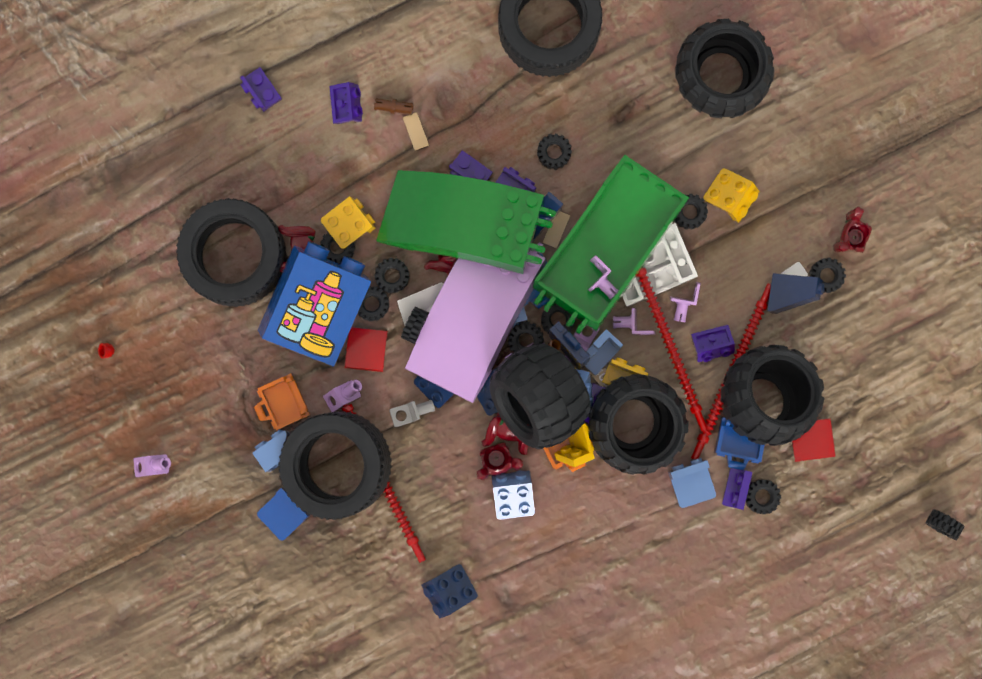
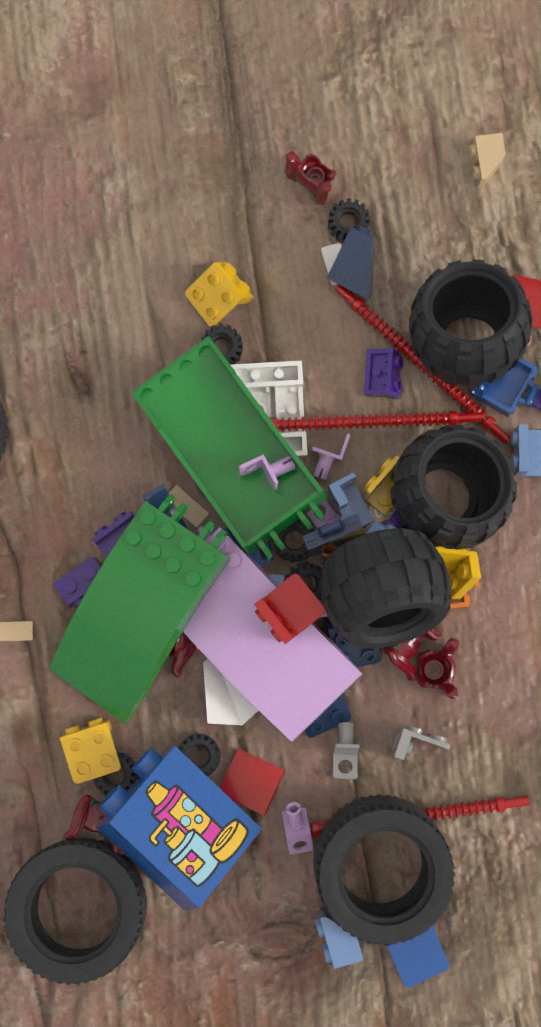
camera: 75 degrees left, 5 degrees down
orange piece [254,373,311,431] -> none
black tyre [374,258,410,294] -> none
black tyre [401,307,429,344] -> none
bracket [491,470,535,519] -> none
black tyre [537,133,572,170] -> none
lavender bracket [670,282,700,322] -> none
black tyre [675,18,775,119] -> none
none -> red bracket [254,574,326,644]
none -> light grey bracket [389,725,450,760]
none -> tan slope [469,133,506,188]

